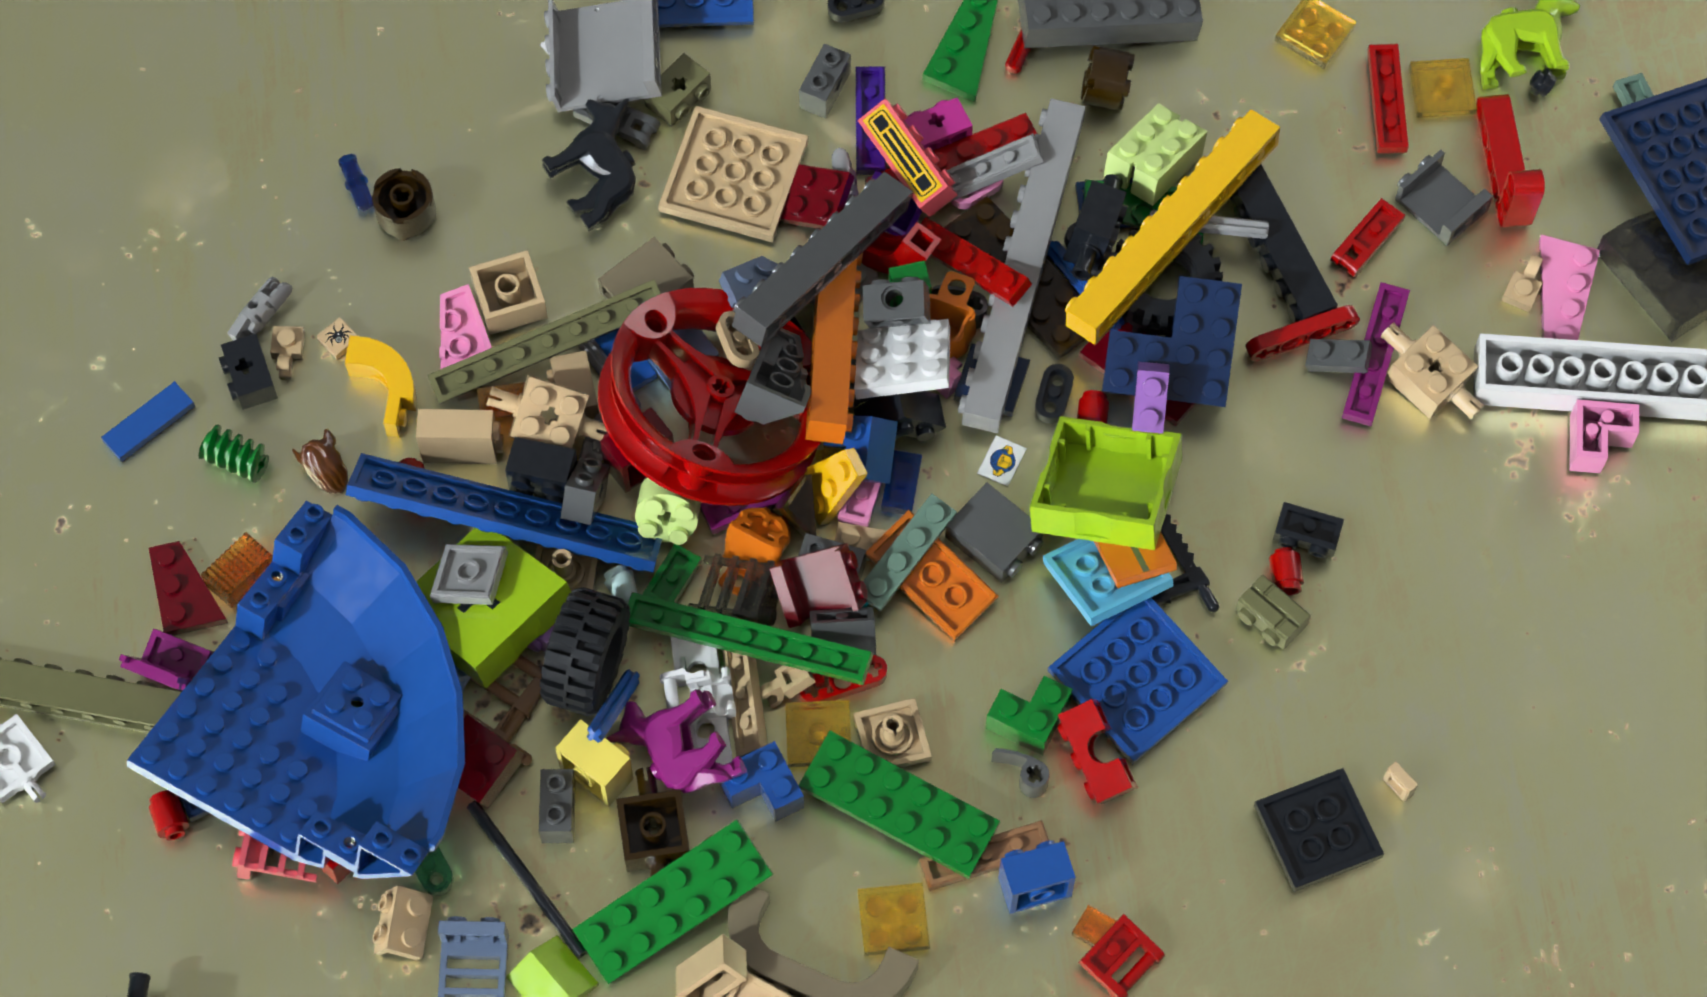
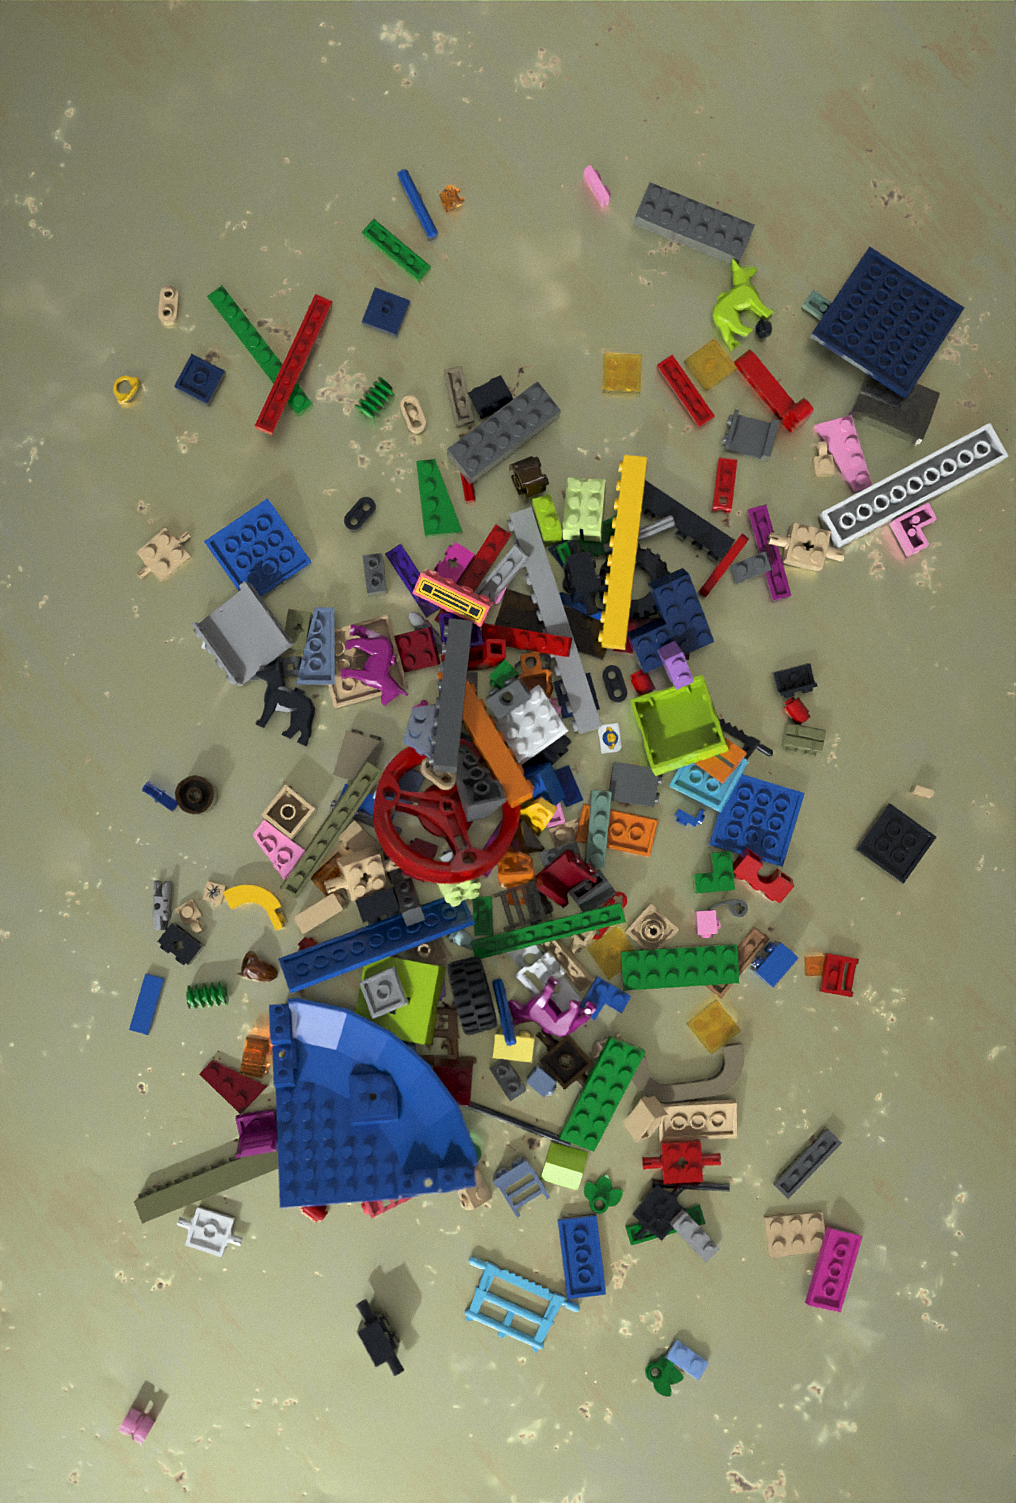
camera: 30 degrees left, 20 degrees up
none -> sand blue wing [296,607,335,685]
none -> magenta animal [340,625,409,706]
none -> sand blue piece [526,1063,557,1098]
none -> lime brick [532,494,562,547]
none -> blue bracket [673,808,705,827]
none -> bright pink brick [694,909,721,938]

